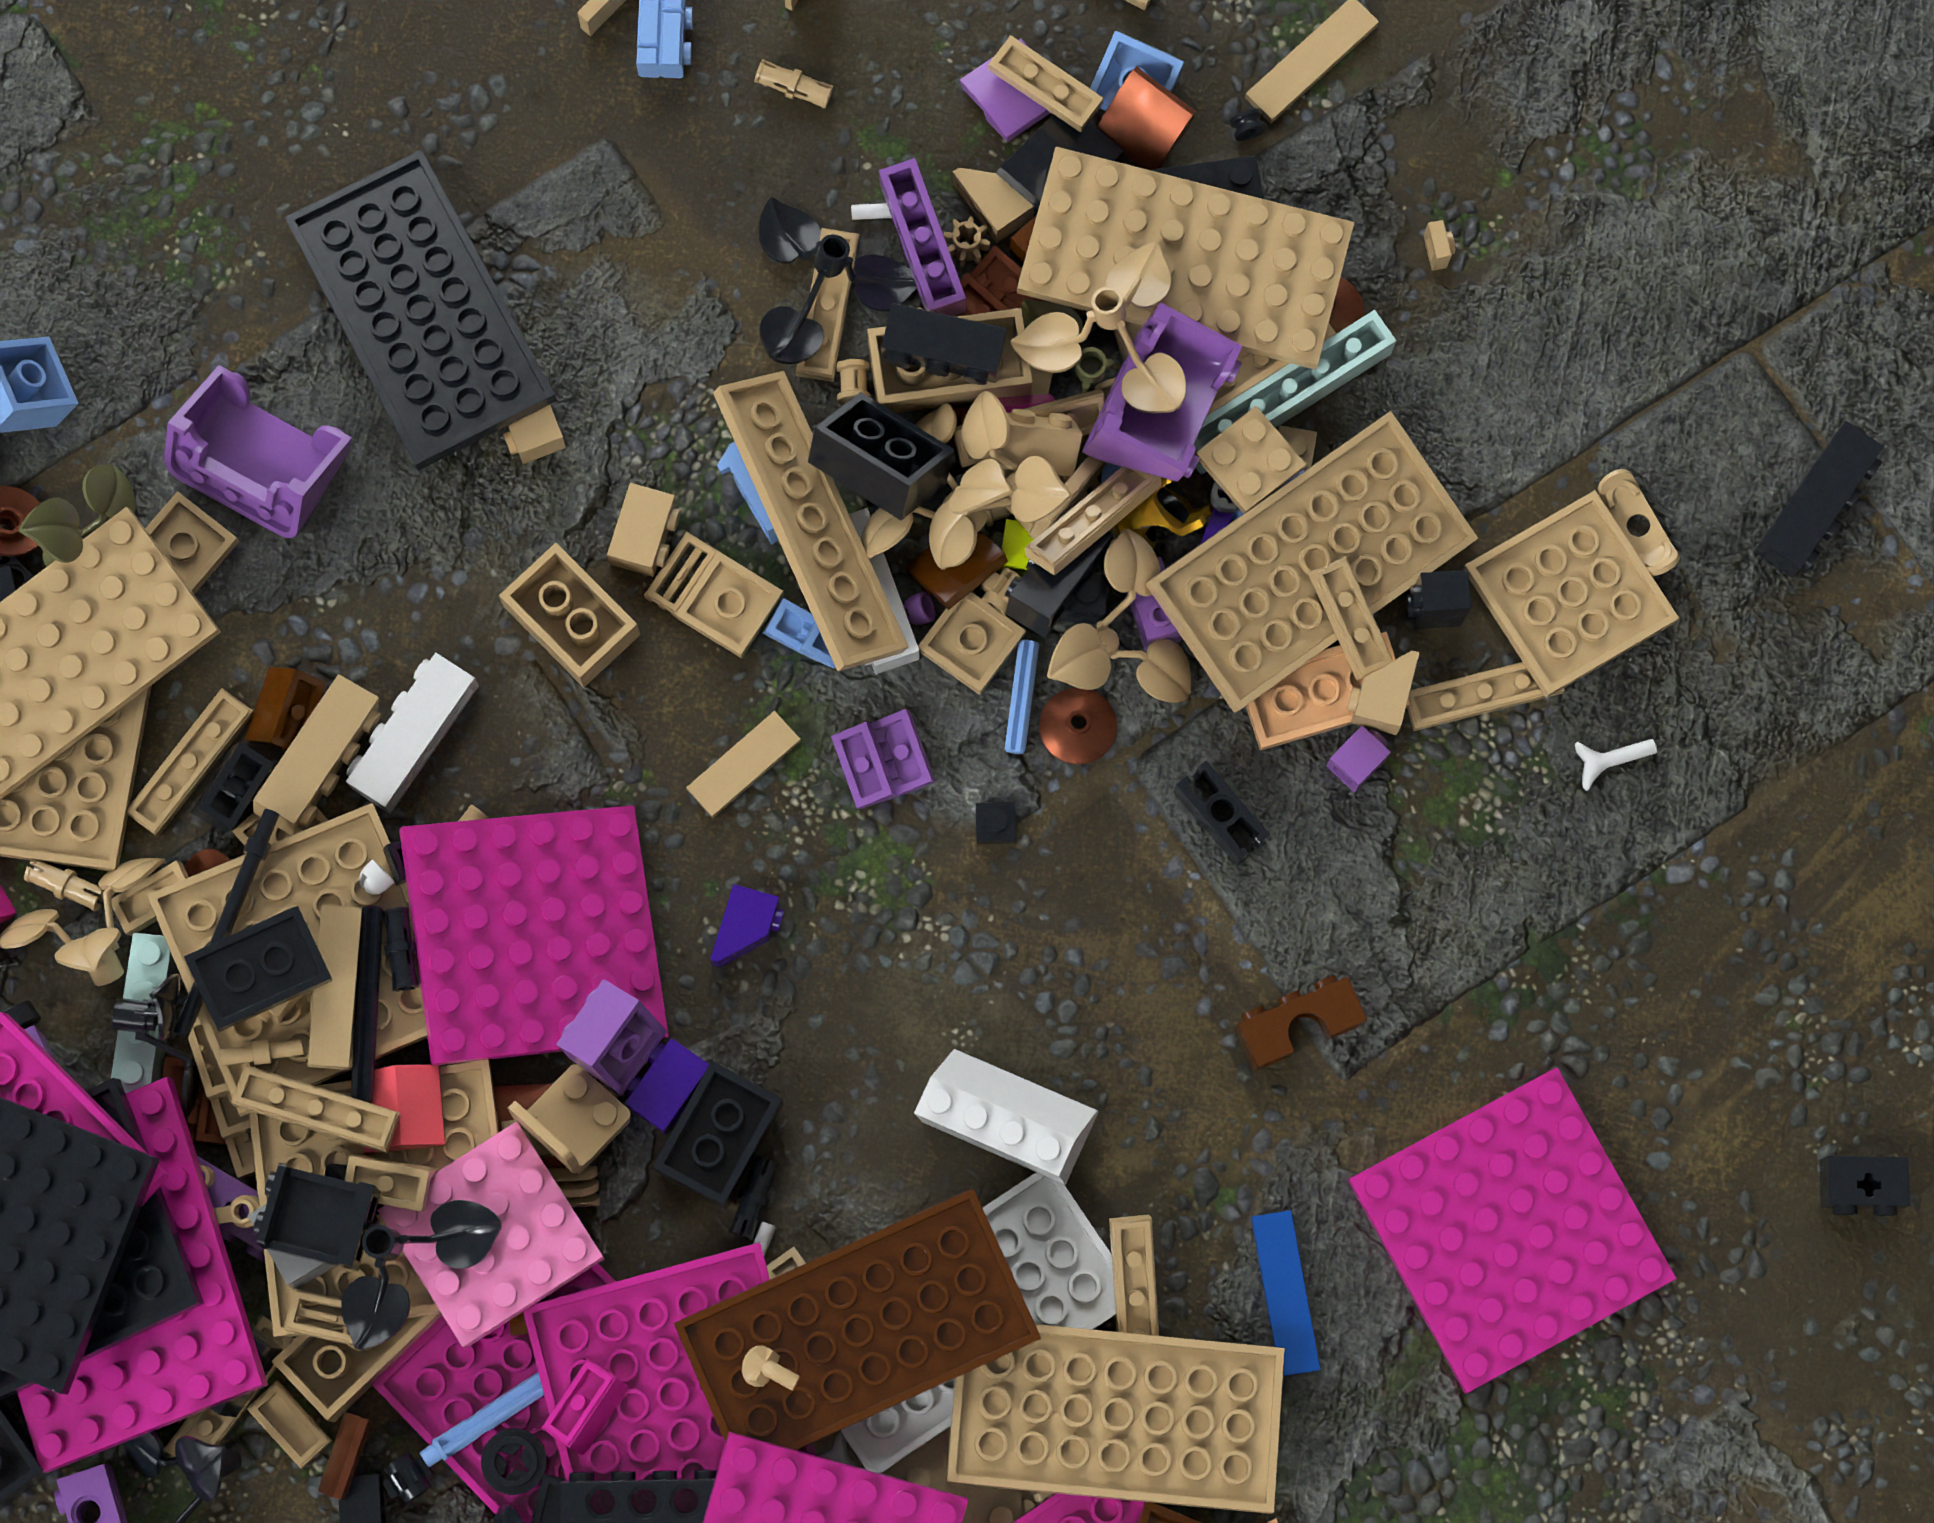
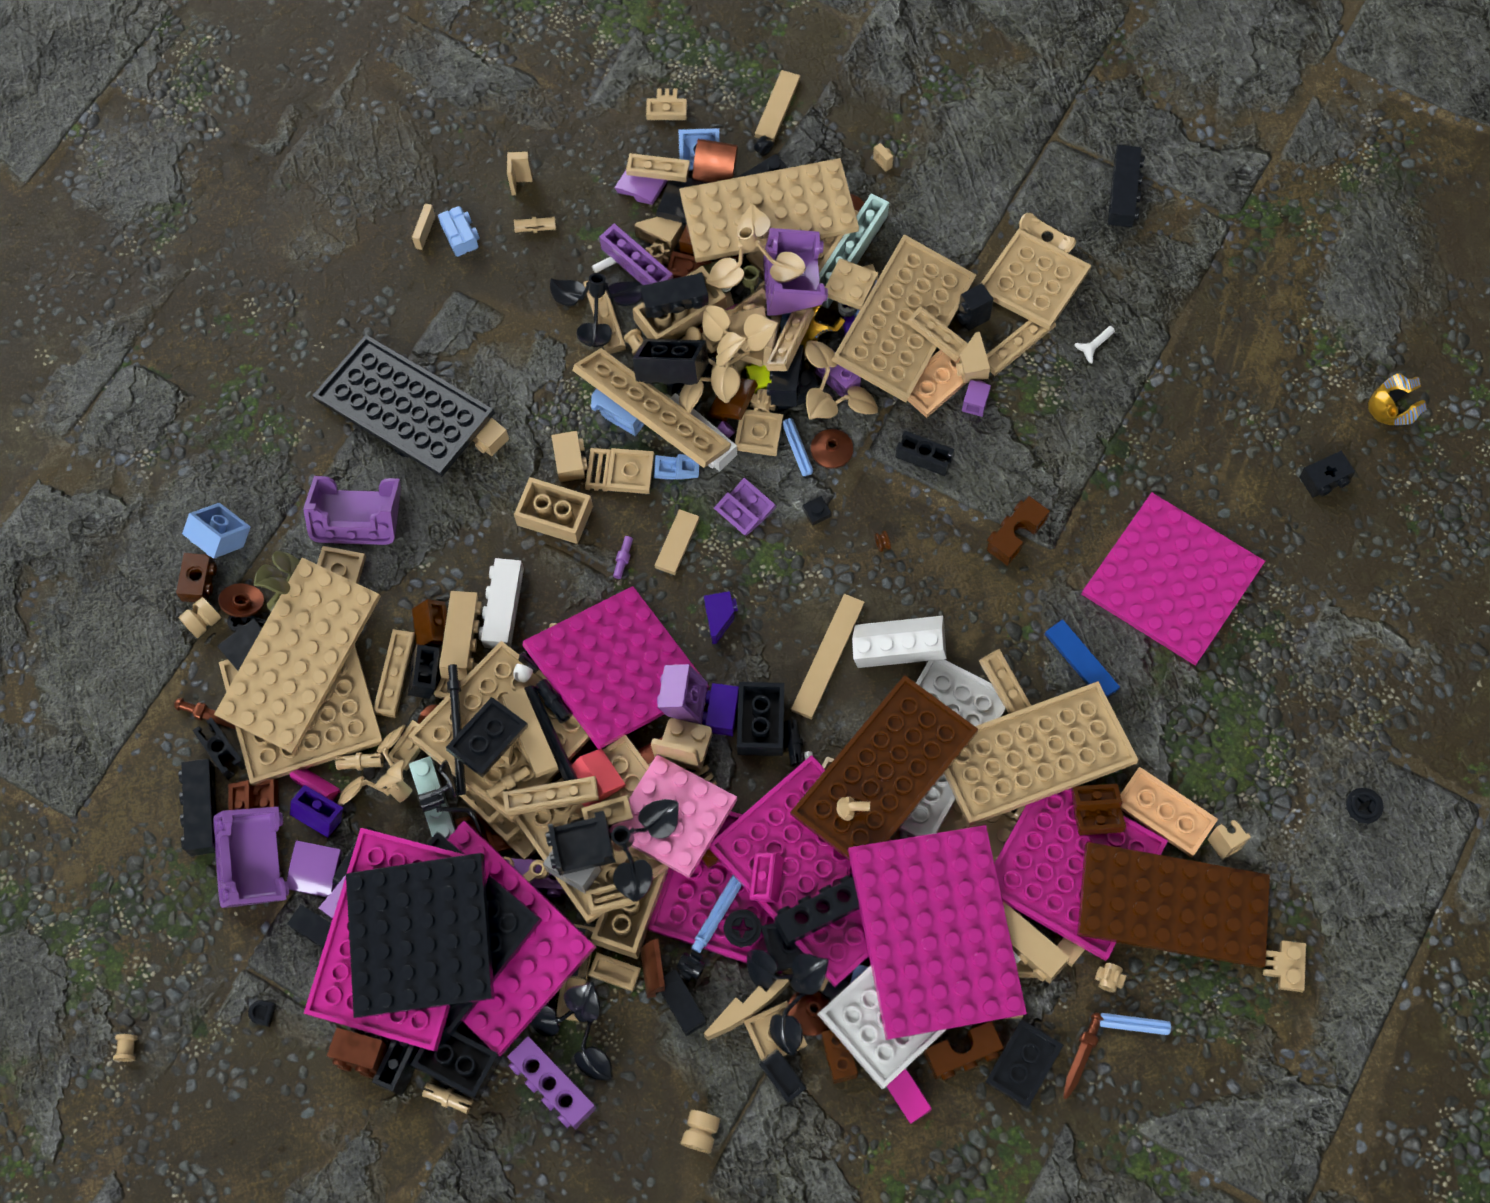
camera: 20 degrees left, 10 degrees down
none -> medium lavender bar [613,536,633,579]
none -> tan tile [791,594,865,720]
none -> reddish brown bush [874,531,891,552]

